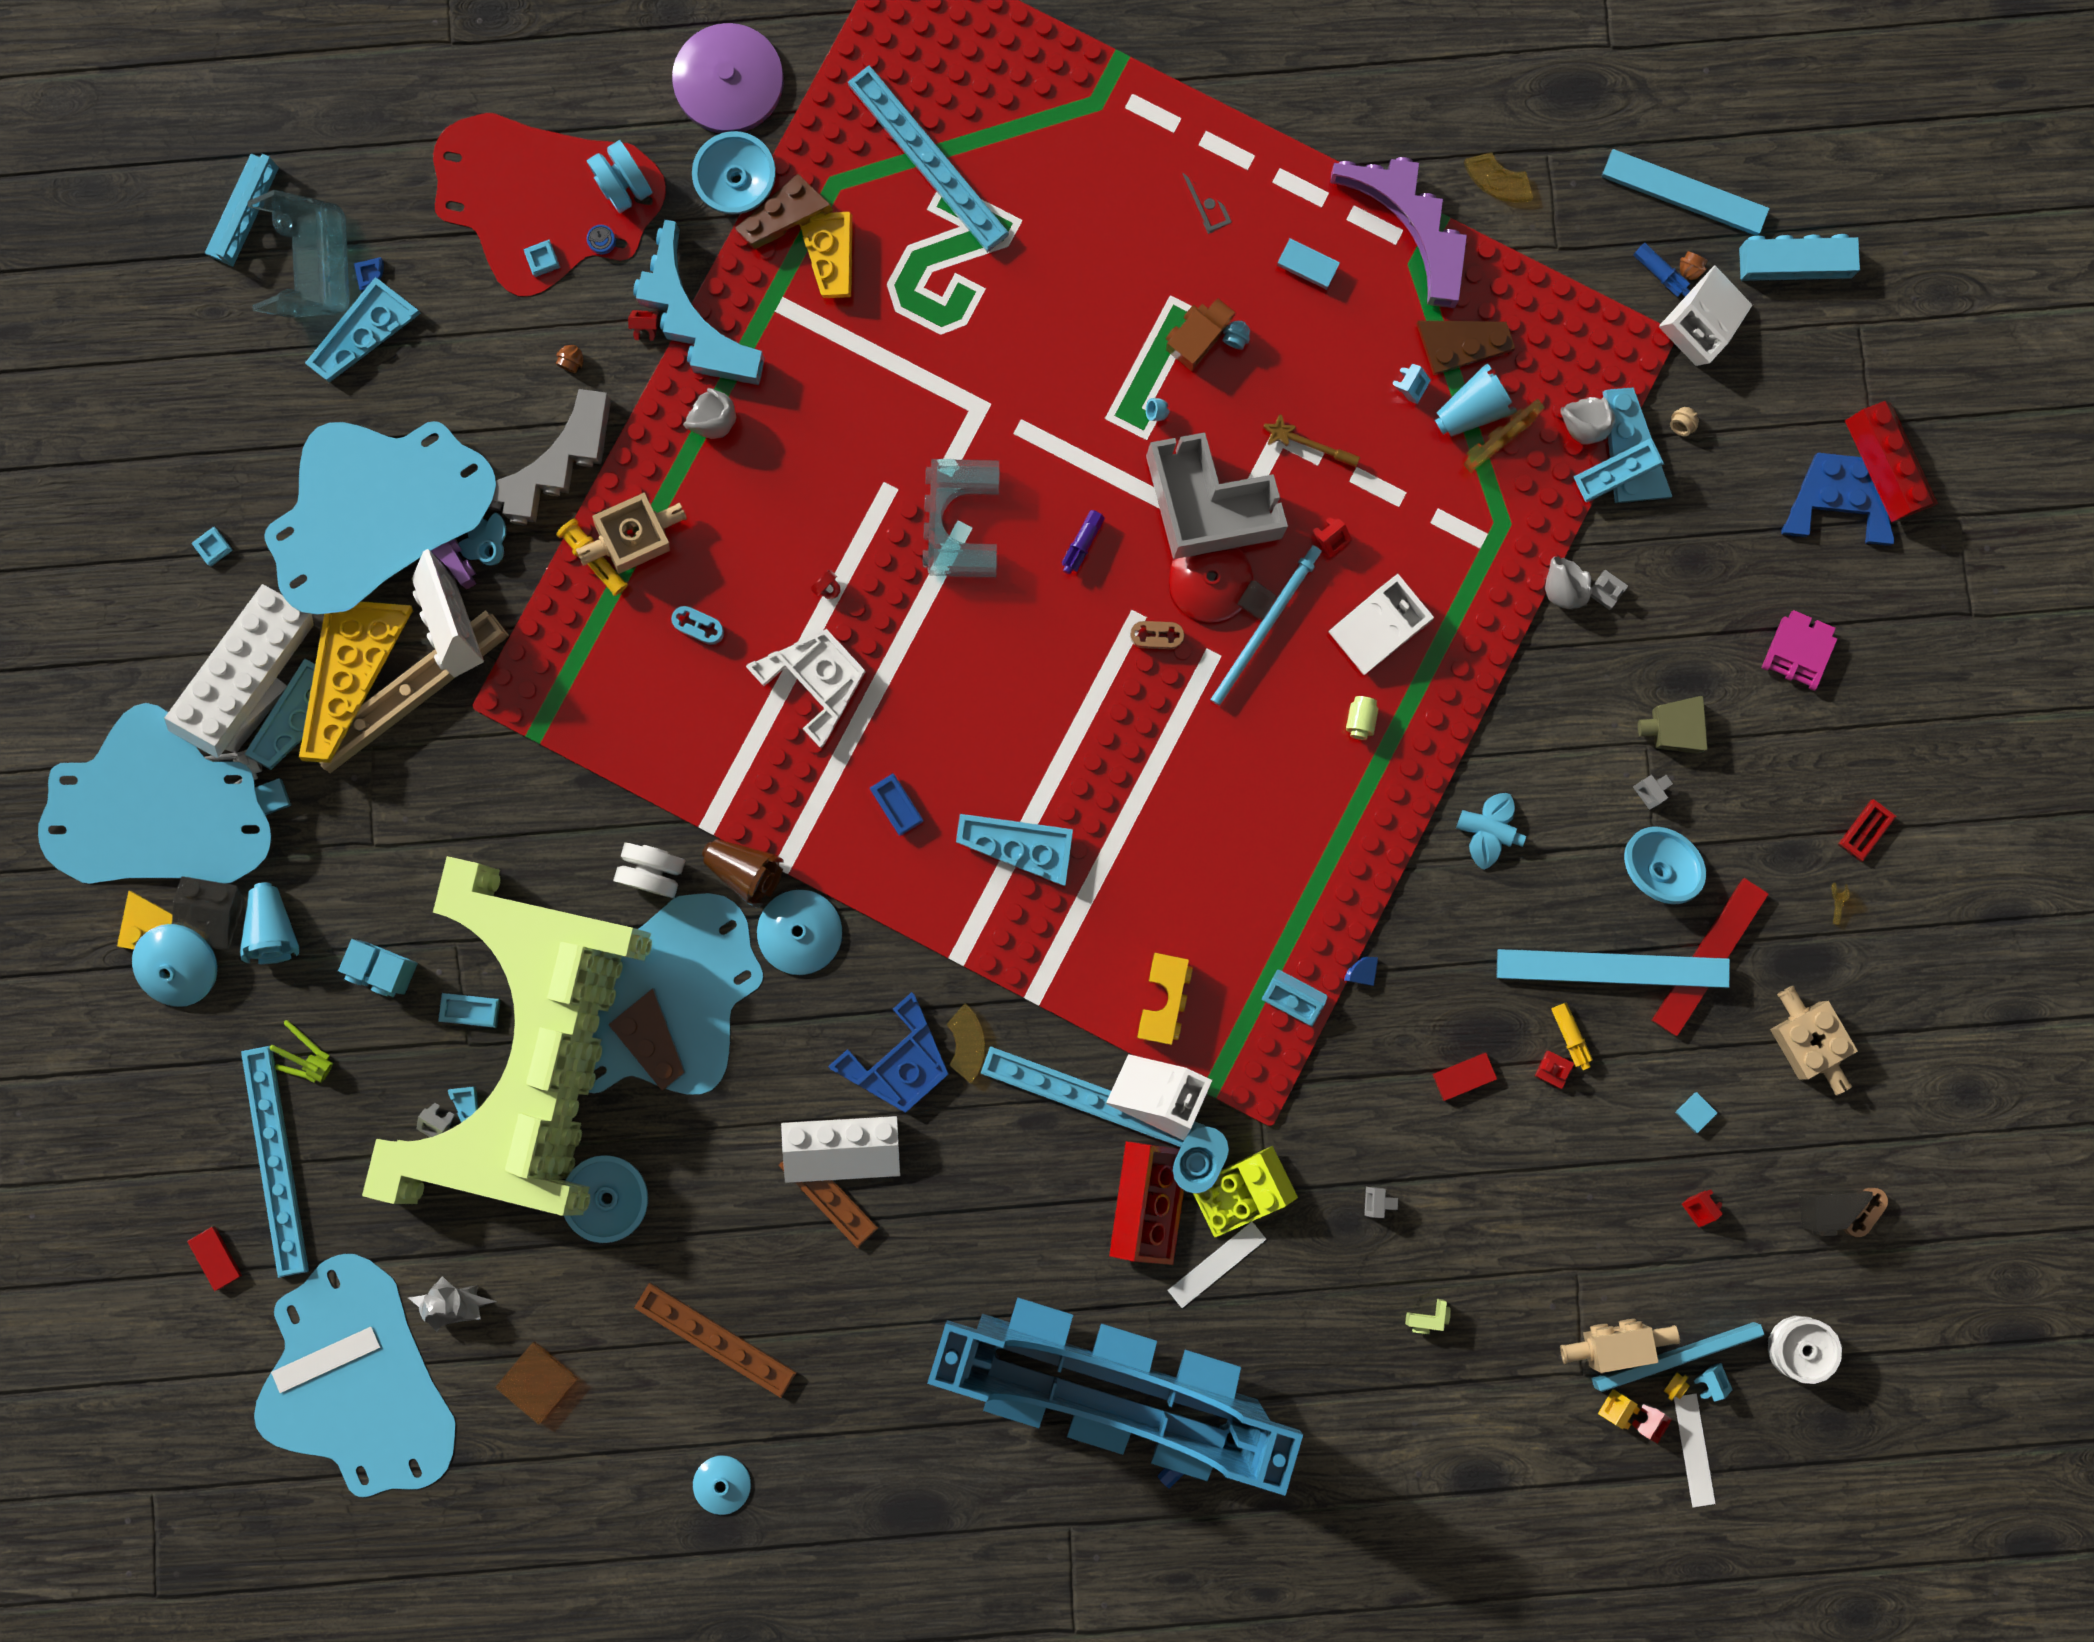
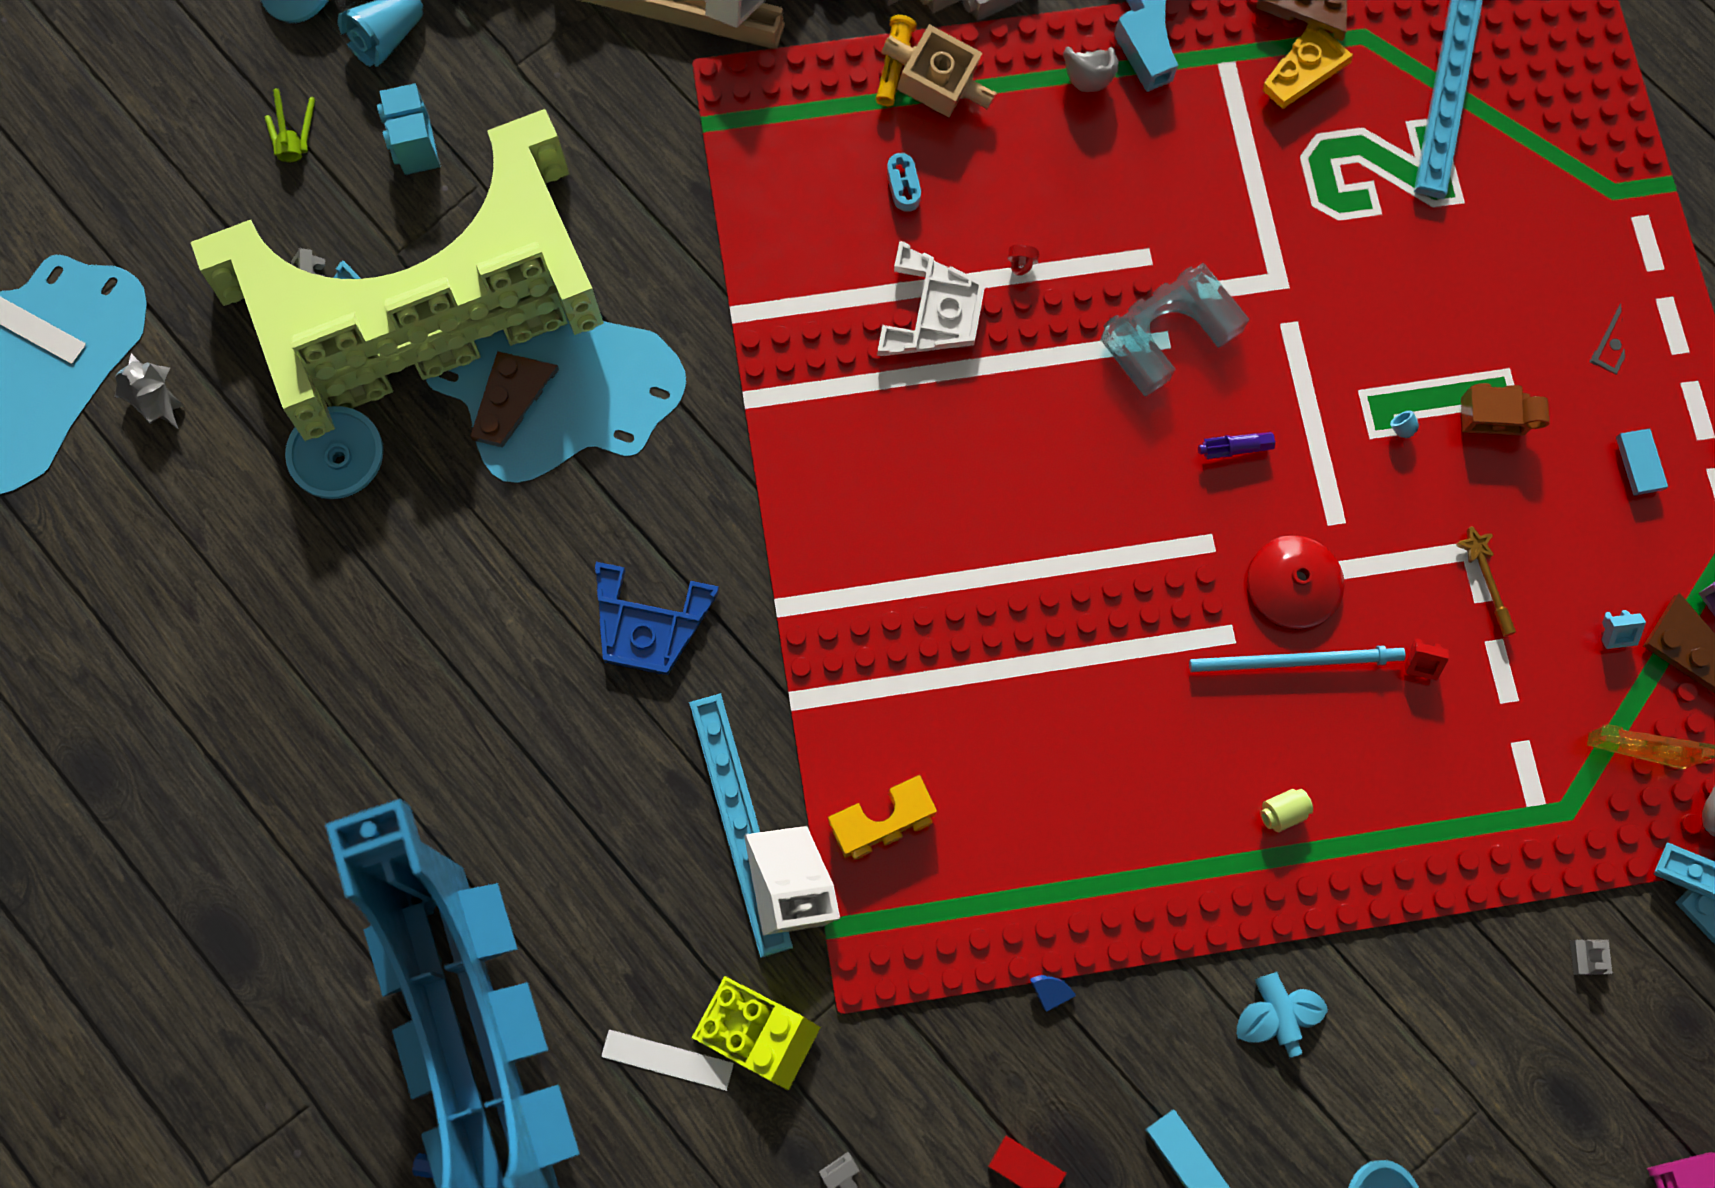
camera: 45 degrees right, 10 degrees down
red tile [187,1226,242,1291] -> none
medium azure tile [241,1046,309,1278] -> none
medium azure tile [439,993,500,1028] -> none
clear orange tile [495,1341,578,1425] -> none
white wheel [613,843,685,898] -> none
dark orange tile [634,1282,797,1398] -> none
medium azure dish [693,1455,751,1515] -> none
reddish brown cone [702,839,784,908] -> none
medium azure dish [757,890,842,975] -> none
dark orange tile [779,1161,878,1248] -> none
white slope [781,1116,900,1183] -> none
blue tile [870,773,924,836] -> none
clear yellow tile [947,1003,985,1083] -> none
medium azure wing [956,814,1073,886] -> none
red slope [1109,1141,1184,1265] -> none
medium nougat beam [1130,621,1184,650] -> none
light grey piece [1146,433,1288,559] -> none
medium azure piece [1173,1126,1229,1193] -> none
medium azure plate [1223,321,1250,350] -> none
clear smoke tile [1237,580,1277,620] -> none
medium azure slope [1261,970,1327,1026] -> none
white slope [1328,574,1434,675] -> none
medium azure cone [1435,364,1517,436] -> none
light grey hair [1545,557,1592,609] -> none
light grey tile [1633,775,1673,810] -> none
olive torso [1638,696,1707,753] -> none

